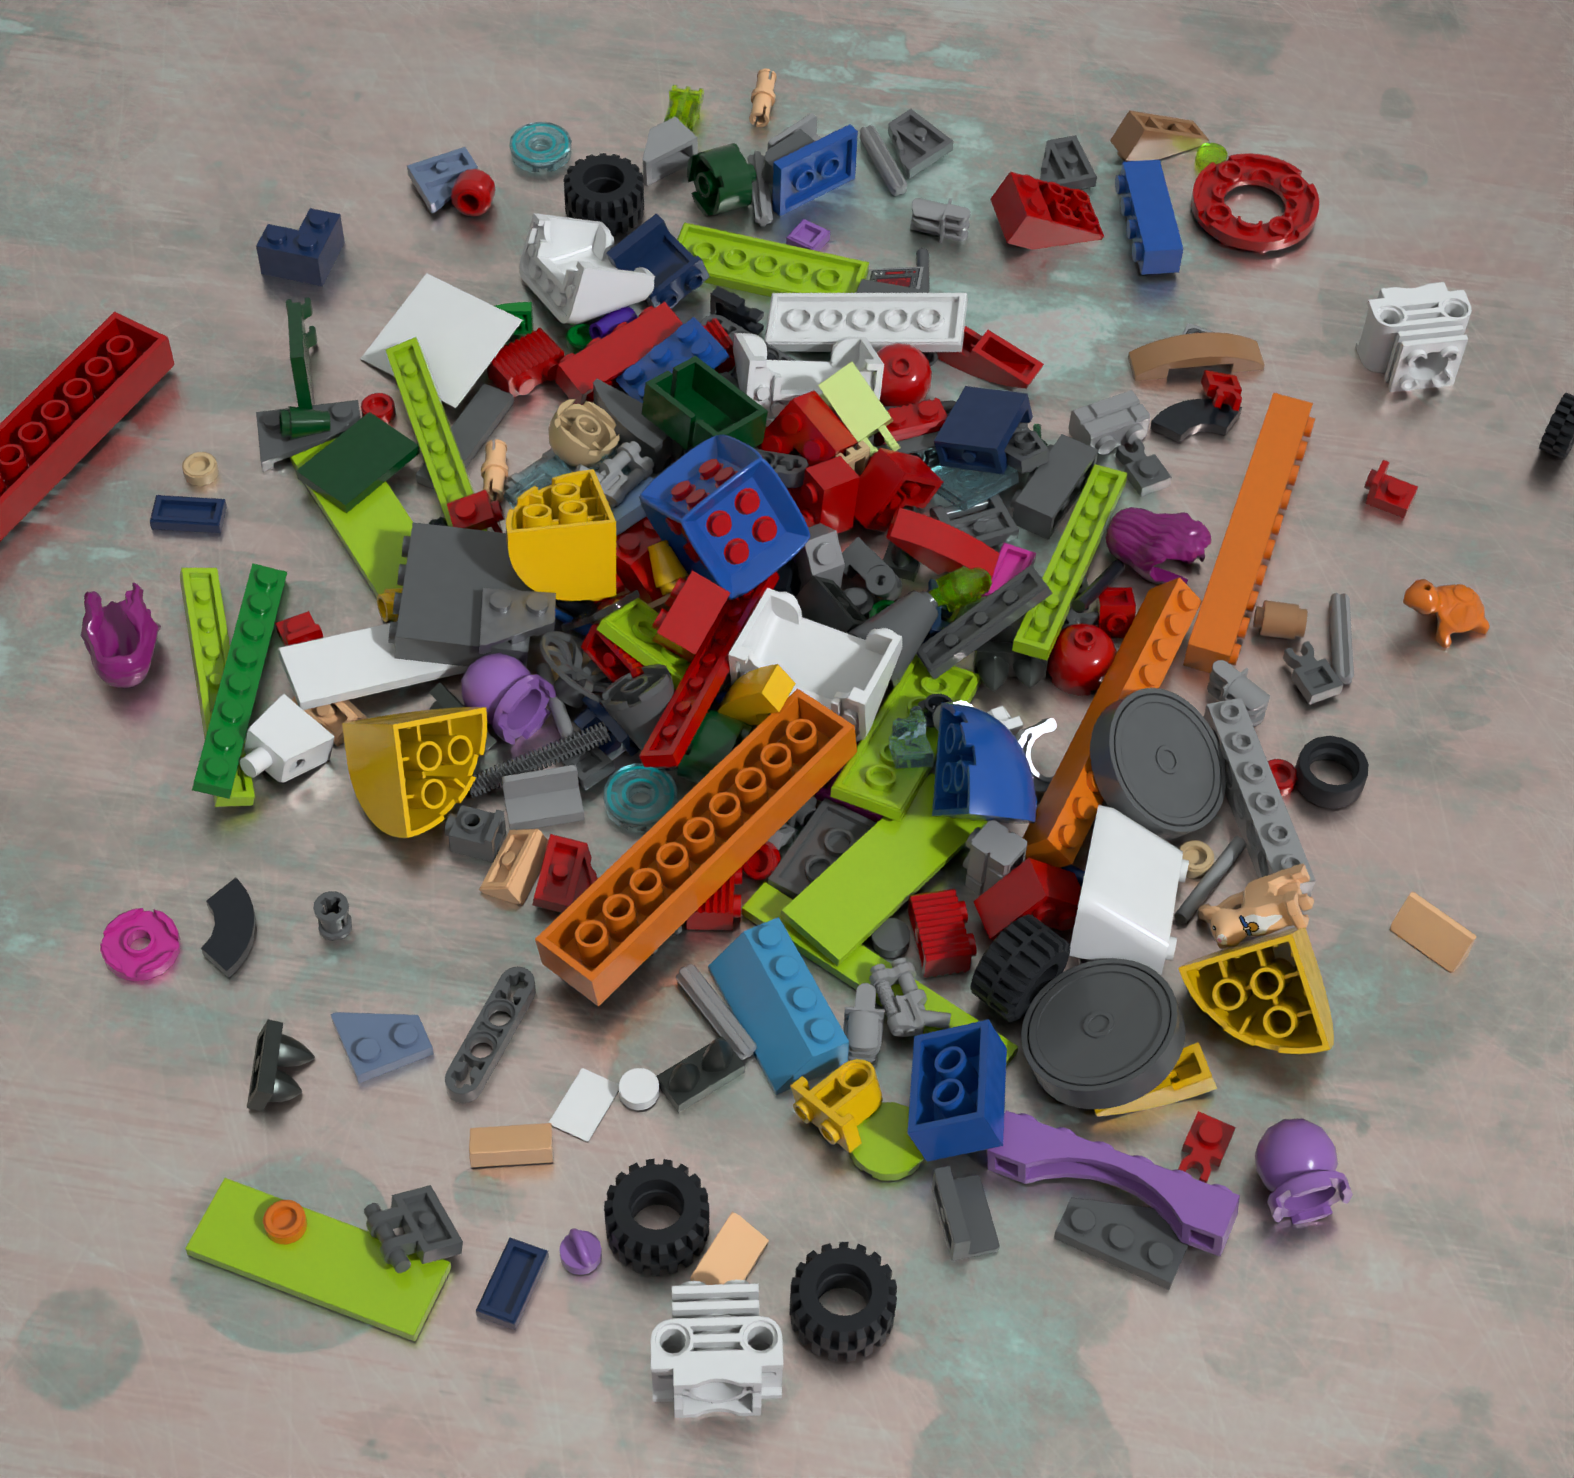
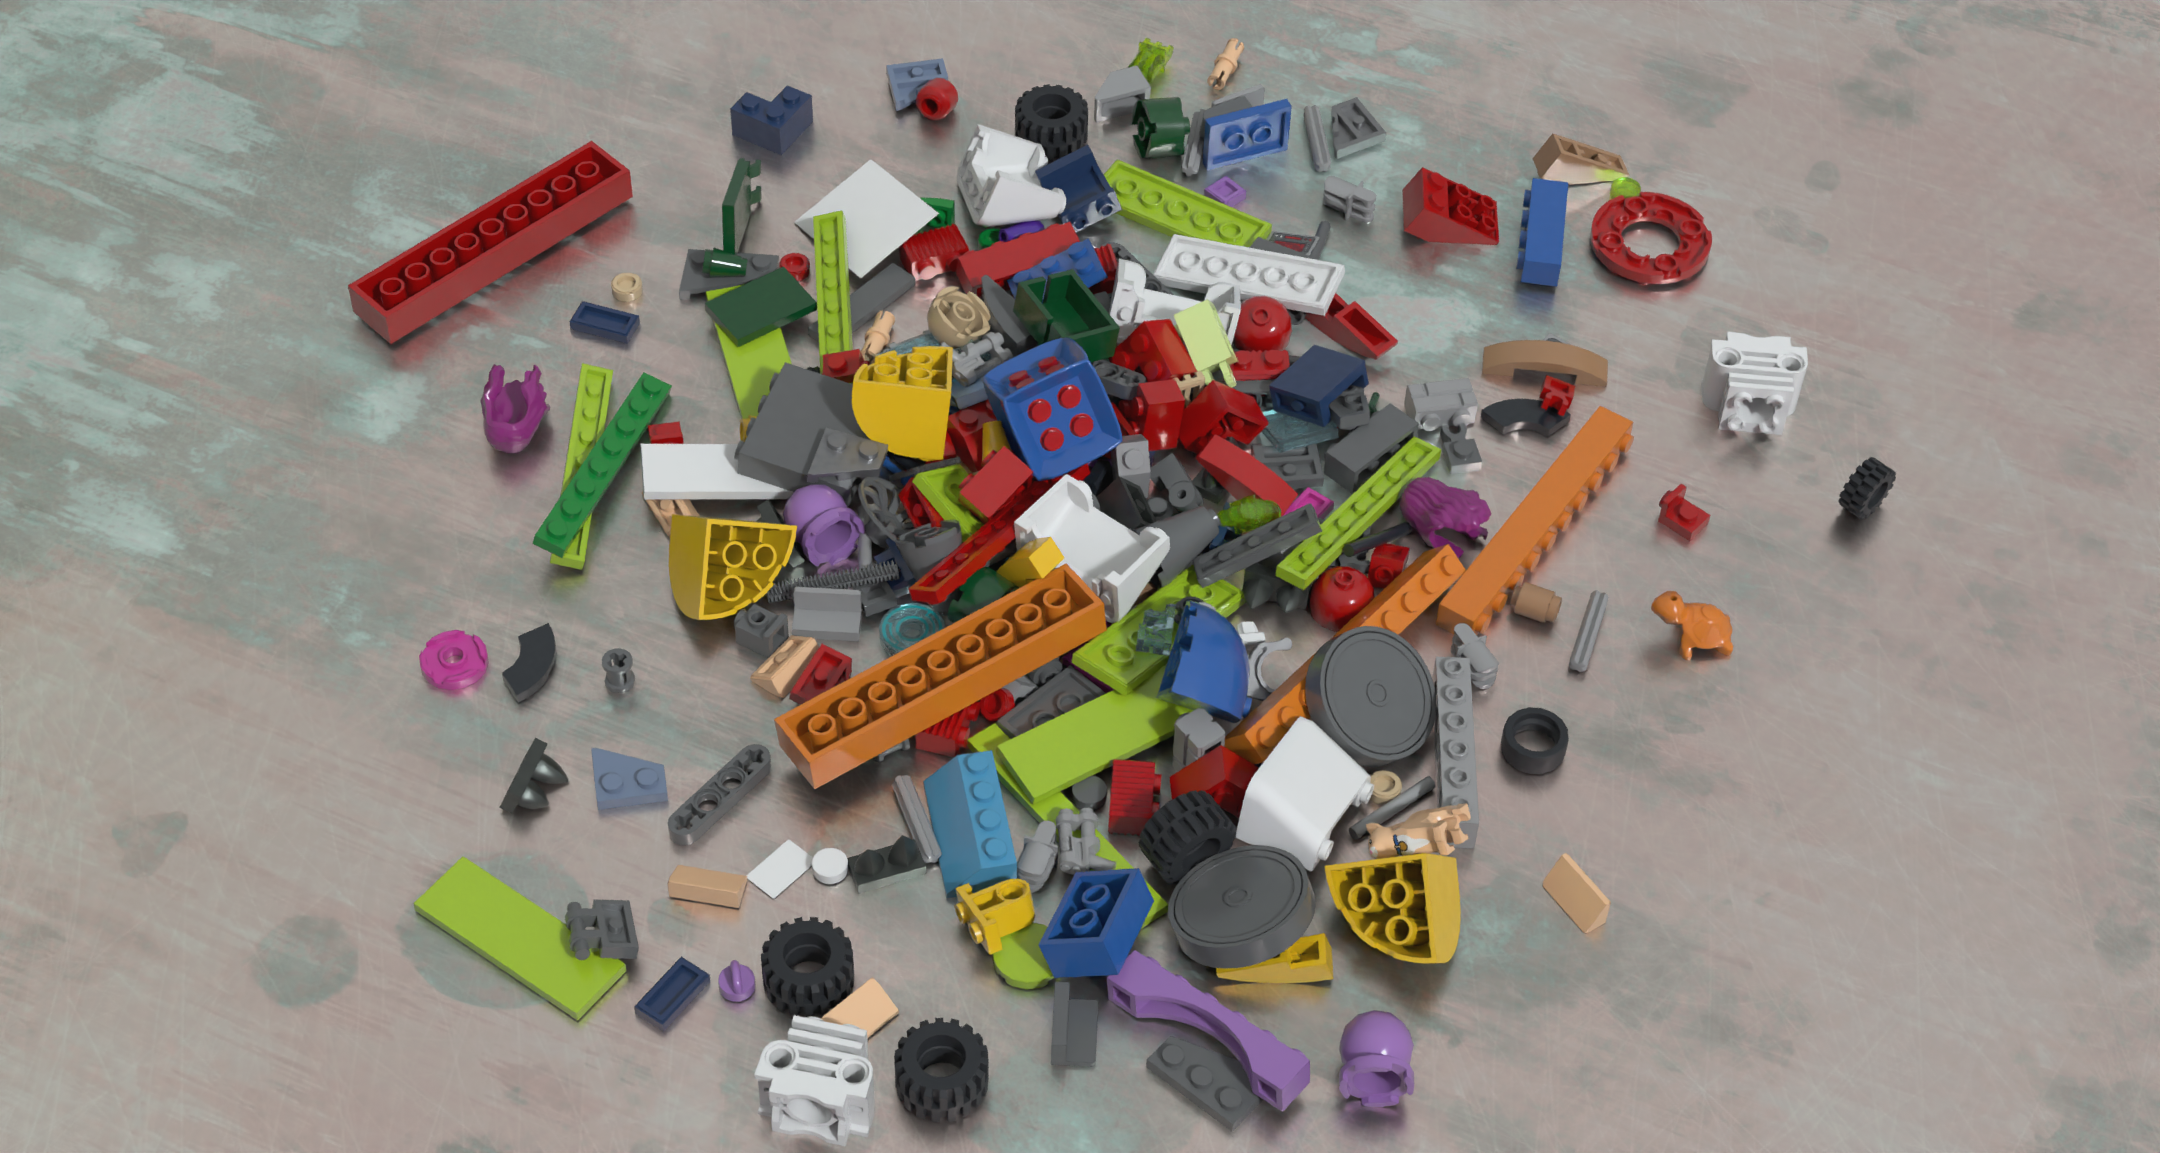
camera: 15 degrees right, 5 degrees down
white torso [240,694,335,782] -> none
orange tile [263,1200,307,1244] -> none
clear light blue tile [509,122,572,172] -> none
black plate [710,286,764,335] -> none
dark grey wing [1040,135,1097,189] -> none
red plate [1178,1111,1236,1183] -> none
red tile [1268,759,1297,796] -> none
dark grey plate [1283,641,1343,705] -> none

